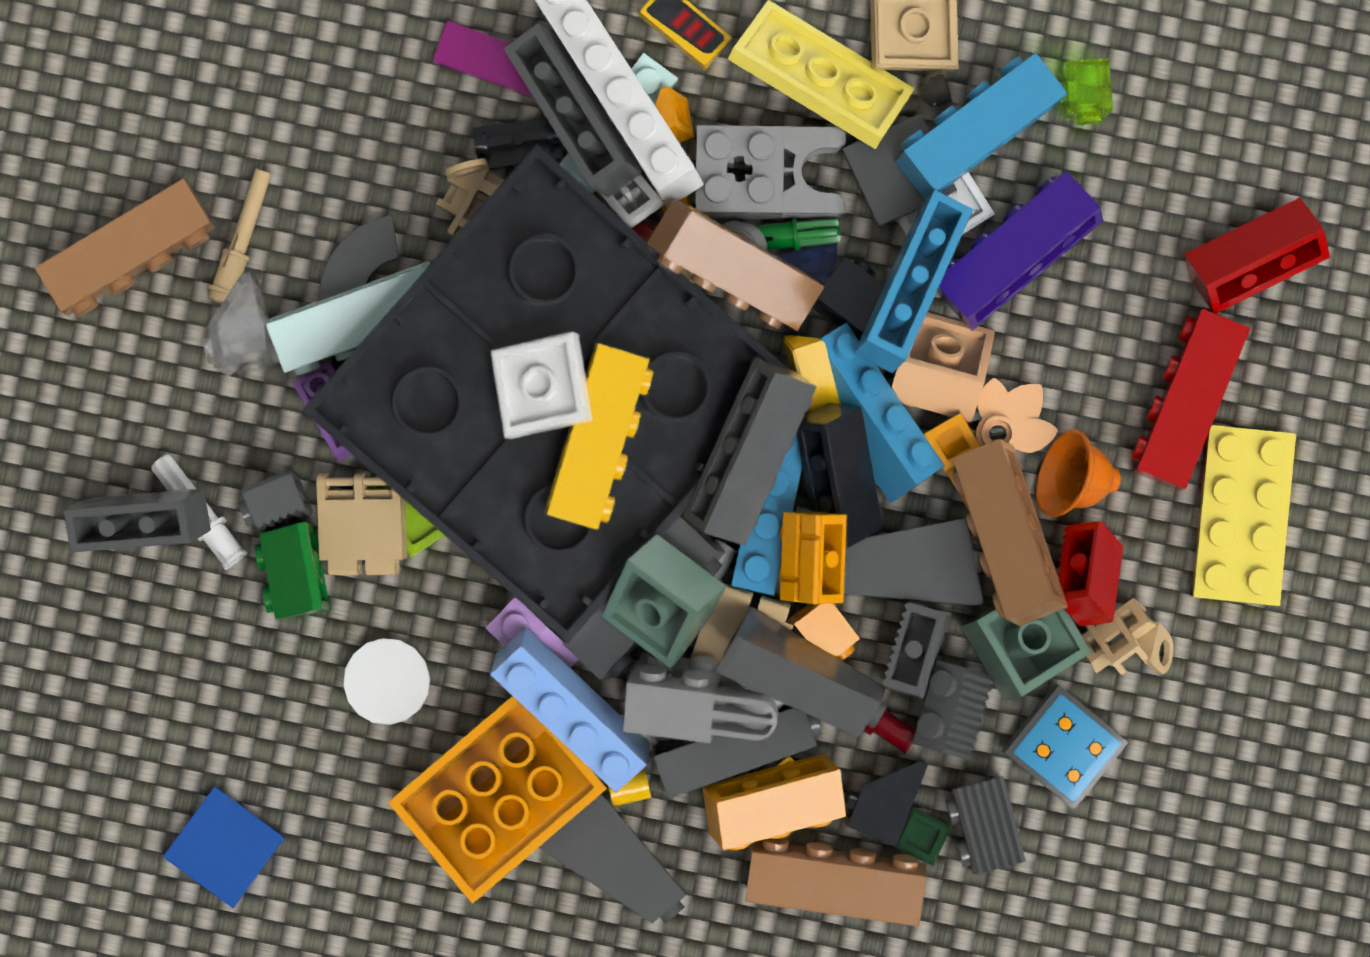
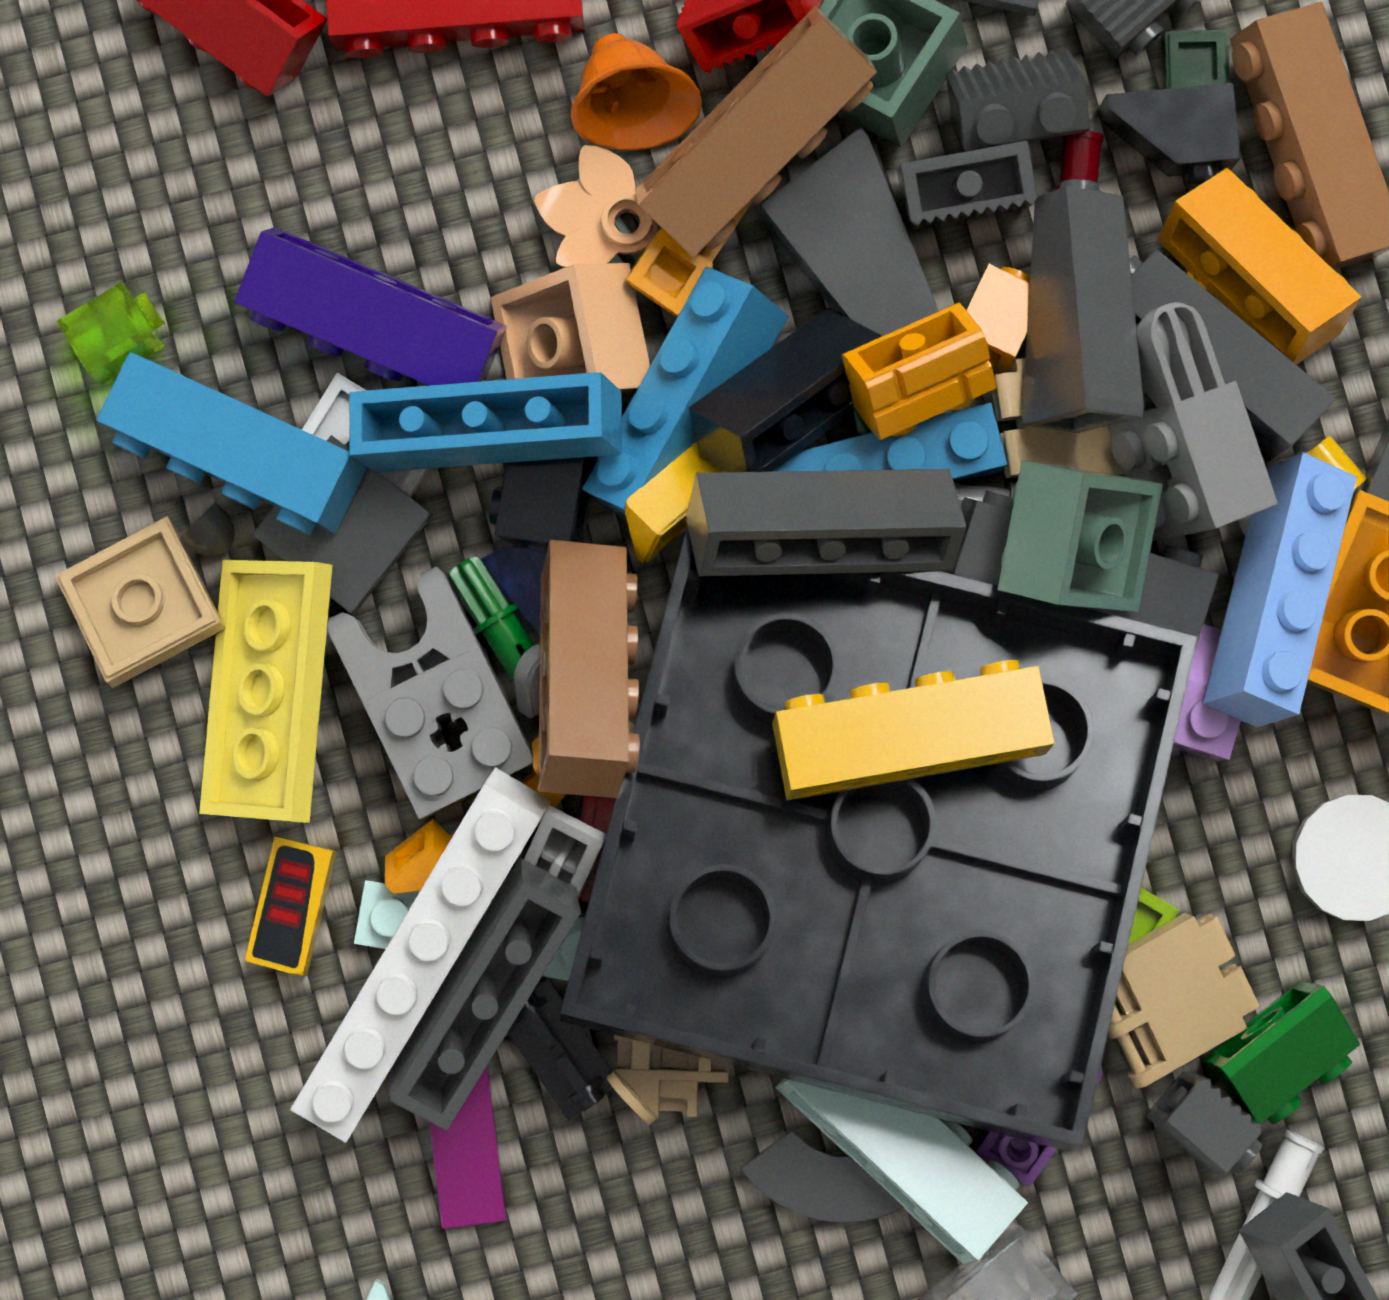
camera: 120 degrees left, 0 degrees up
white tile [491,332,592,439] -> none

